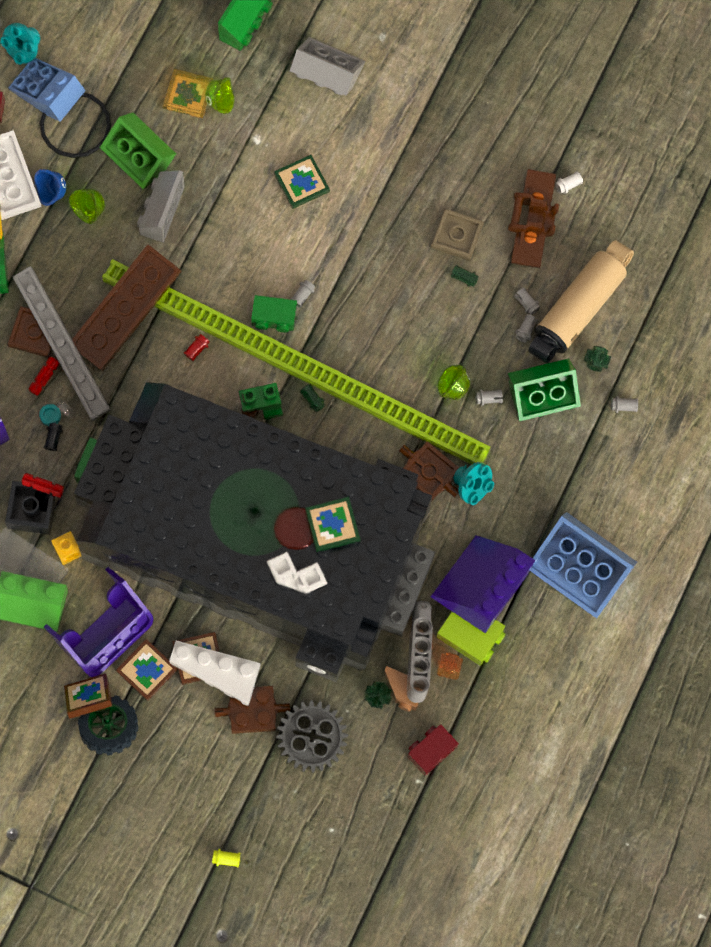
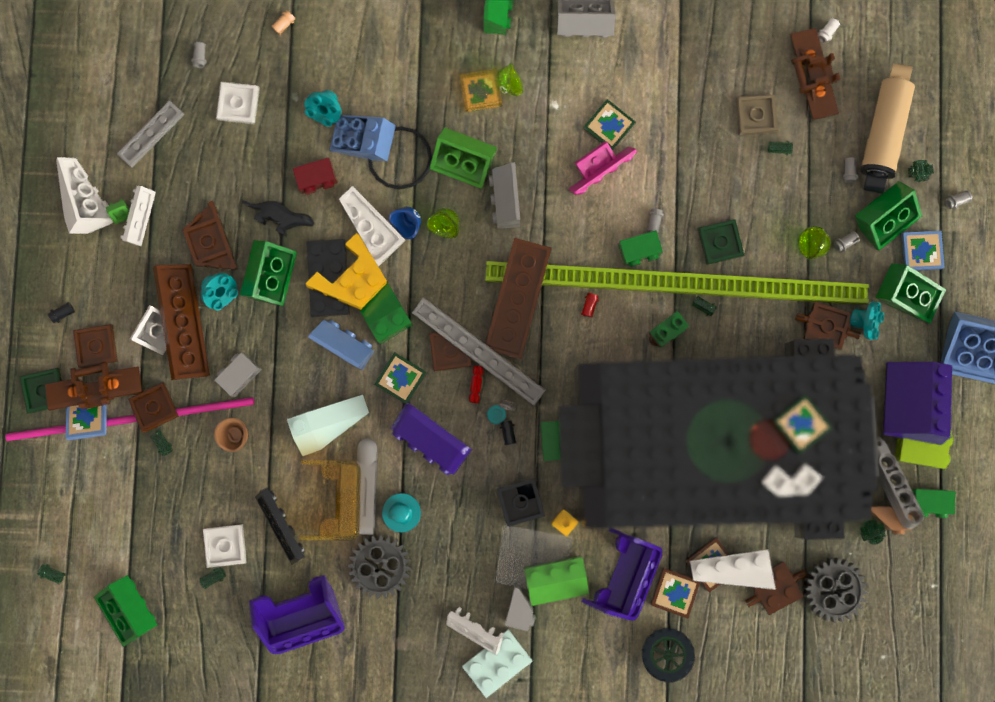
camera: 15 degrees left, 10 degrees up
red axle [22,473,64,498] -> none
tile [64,673,112,719] -> none
dark red brick [407,724,459,776] -> none
clear orange bracket [437,653,463,680] -> none
light grey pin [514,288,540,315] -> none
none -> dark pink bracket [569,141,637,195]
none -> dark green tile [698,219,745,265]
none -> green slope [875,263,946,324]
none -> tile [901,231,944,271]
none -> green brick [911,488,956,518]

